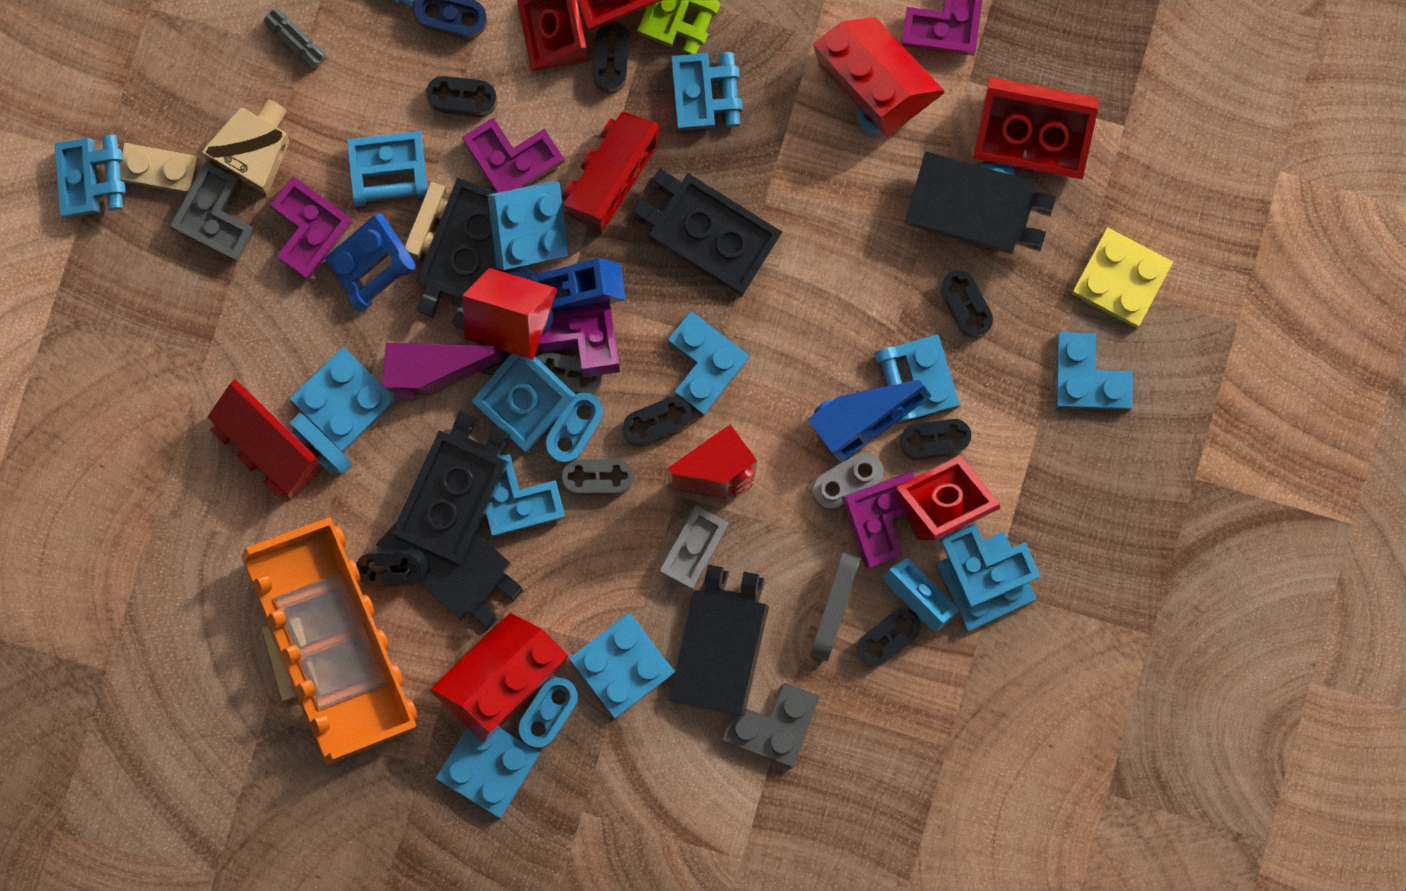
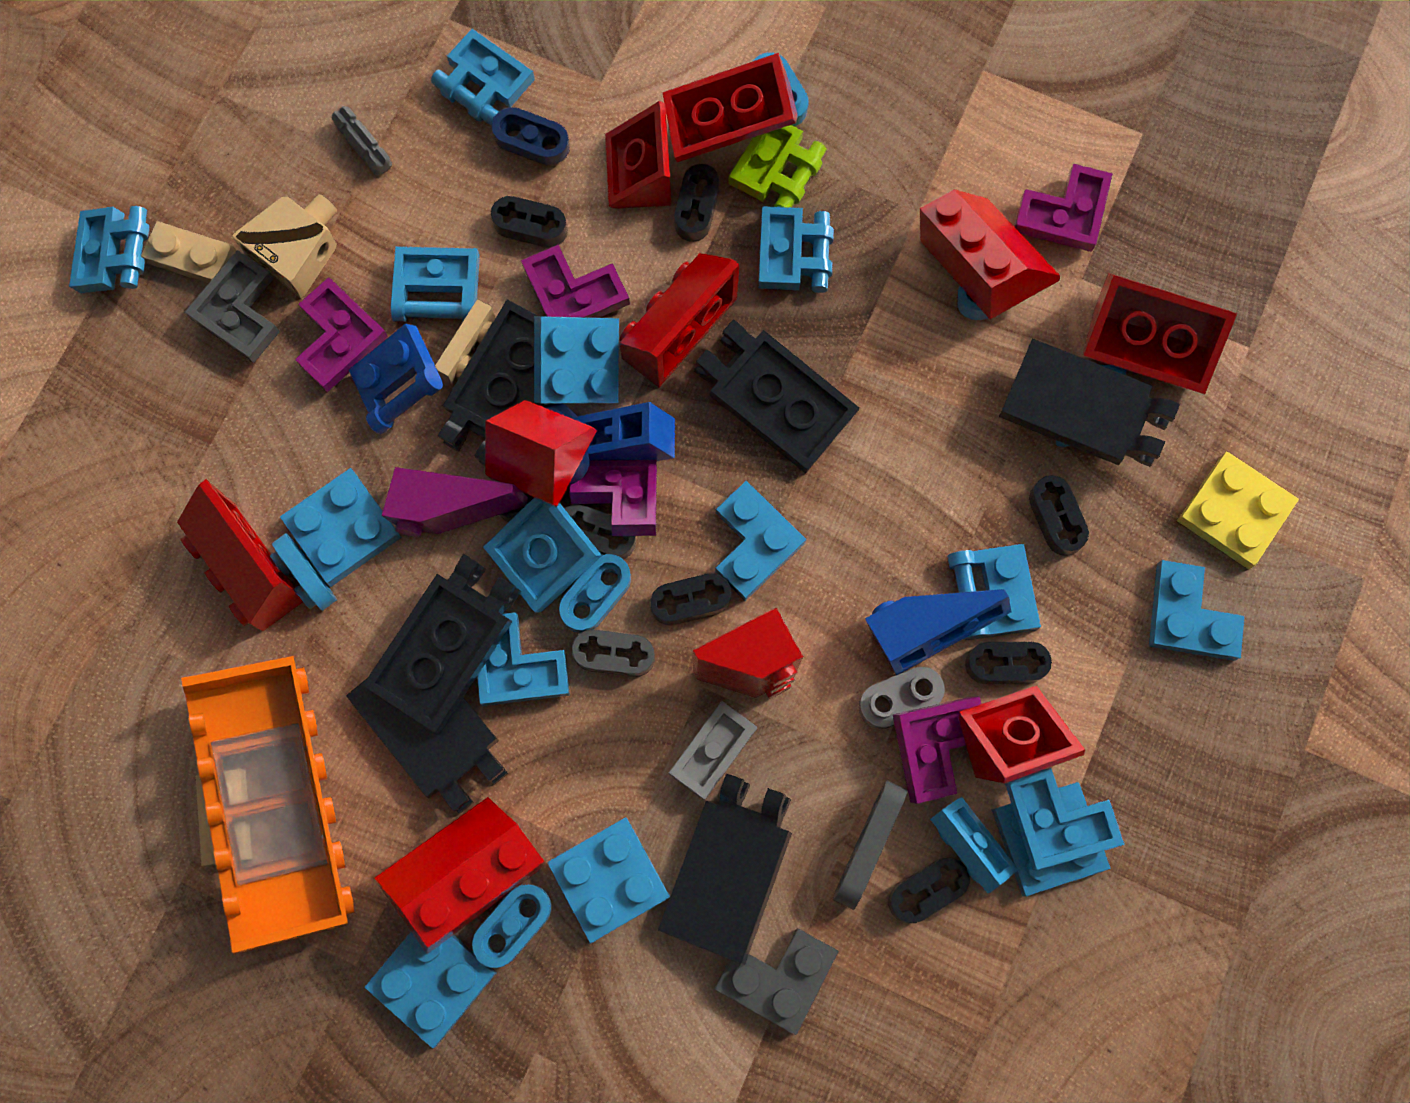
camera: 10 degrees right, 5 degrees down
black beam [356,548,428,587] -> none

